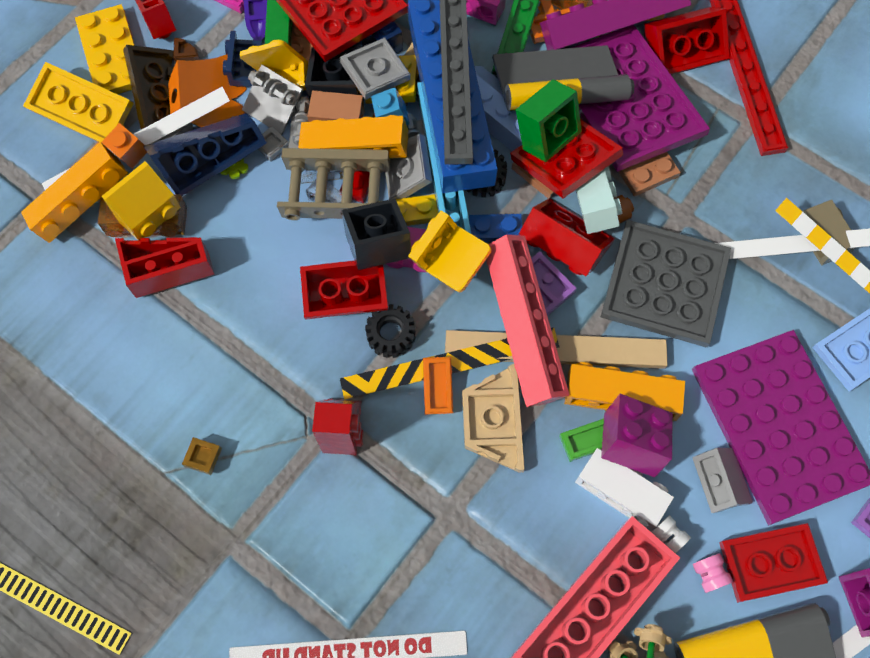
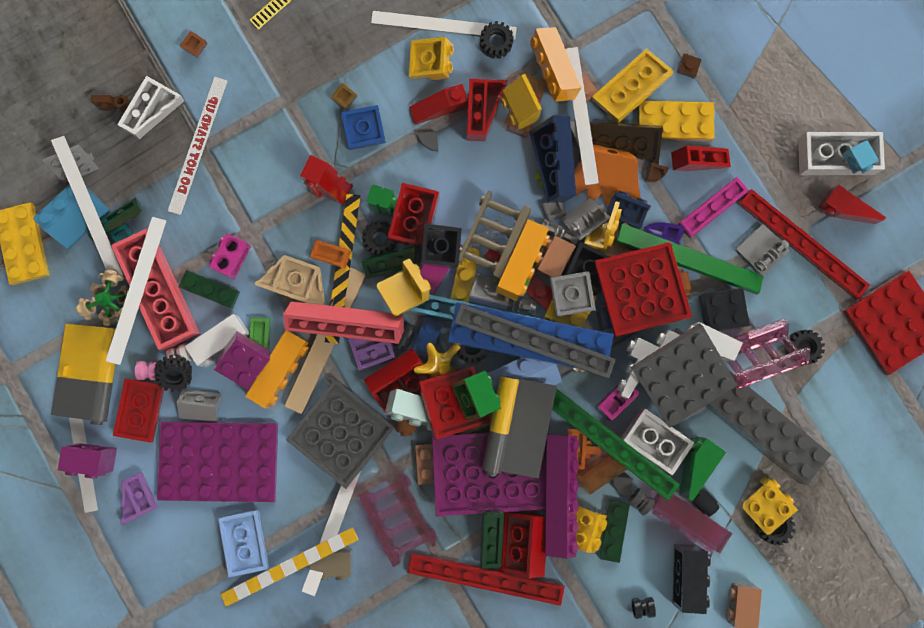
camera: 110 degrees right, 15 degrees up
orange brick [101,123,147,169] -> none
dark azure brick [371,87,410,125] -> none
none -> white sticker [106,217,166,365]
none -> black tyre [155,355,192,392]
none -> dark green plate [179,270,240,309]
none -> dark pink brick [209,233,251,280]
none -> blue plate [341,105,386,150]
none -> clear pink fence [359,472,438,567]
none -> dark green plate [361,246,421,279]
none -> green brick [367,184,397,216]
none -> white sticker [371,11,517,39]
none -> yellow plate [409,37,454,80]
none -> red slope [409,84,468,125]
none -> yellow animal [414,343,461,378]
none -> dark grey tile [418,131,438,151]
none -> black tyre [480,21,514,59]
none -> dark green plate [480,510,504,569]
none -> reddish brown plate [677,53,702,78]

